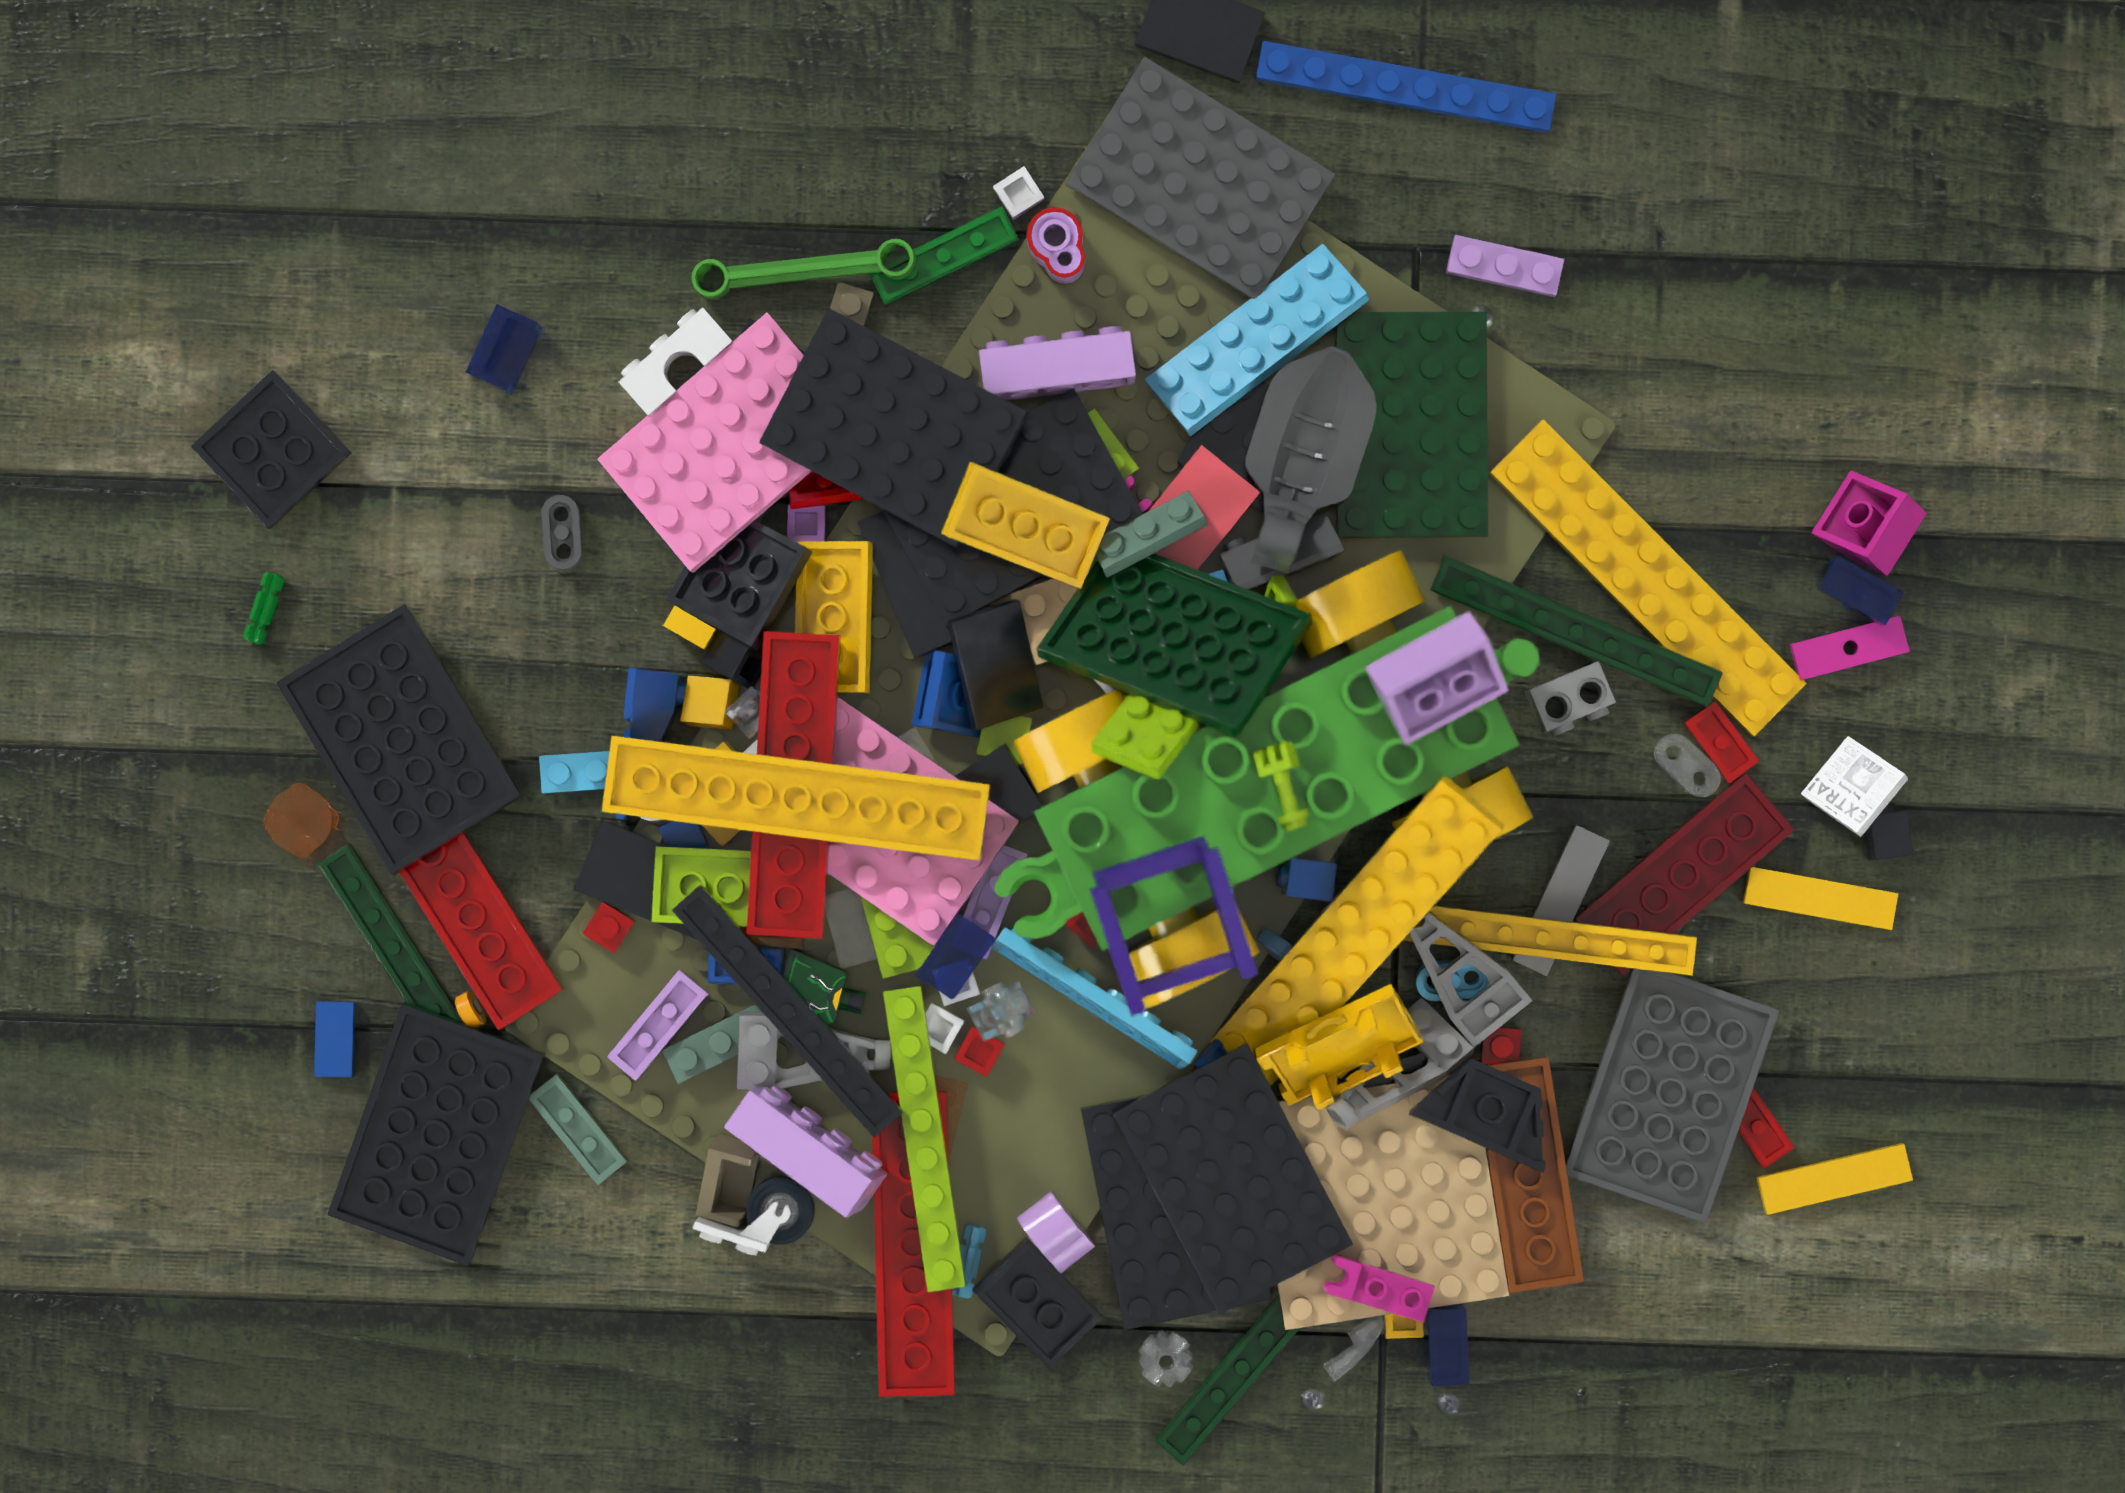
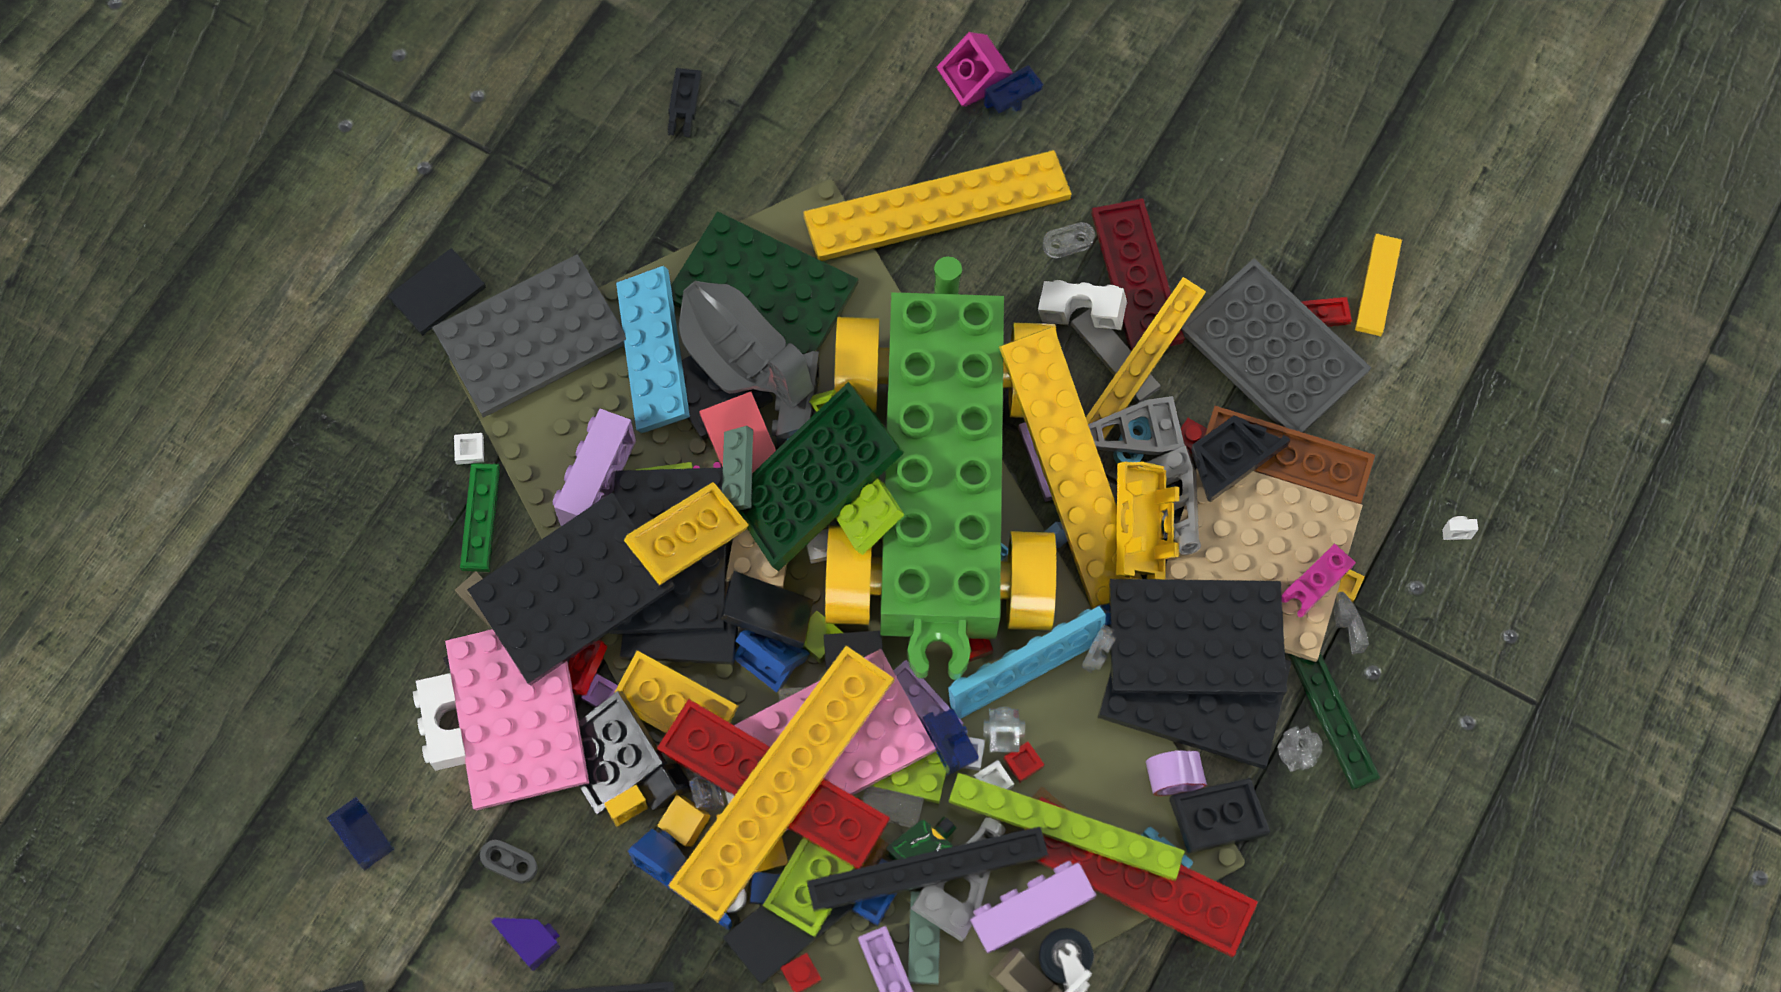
camera: 60 degrees left, 20 degrees down
medium azure plate [539,751,610,793] -> none
bright green piece [692,239,916,300] -> none
lavender piece [1027,207,1085,284] -> none
dark purple piece [1090,836,1258,1017] -> none
lime hinge [1254,741,1309,831] -> none
blue plate [1256,41,1556,133] -> none
blue brick [1276,858,1337,902] -> none
lavender slope [1365,612,1509,746] -> none
clear blue panel [1426,1303,1470,1386] -> none
dark green tile [1430,555,1723,707] -> none
lavender plate [1446,235,1564,297] -> none
light grey brick [1525,661,1616,736] -> none
red plate [1683,701,1759,784] -> none
yellow tile [1742,867,1899,930] -> none
dark pink tile [1789,616,1910,680] -> none
white tile [1801,736,1908,837] -> none
black brick [1864,804,1914,860] -> none
none -> dark purple slope [491,917,560,971]
none -> black hinge [668,68,702,137]
none -> white arch [1038,280,1127,330]
none -> clear plate [1081,624,1116,673]
none -> white plate [1442,516,1478,540]

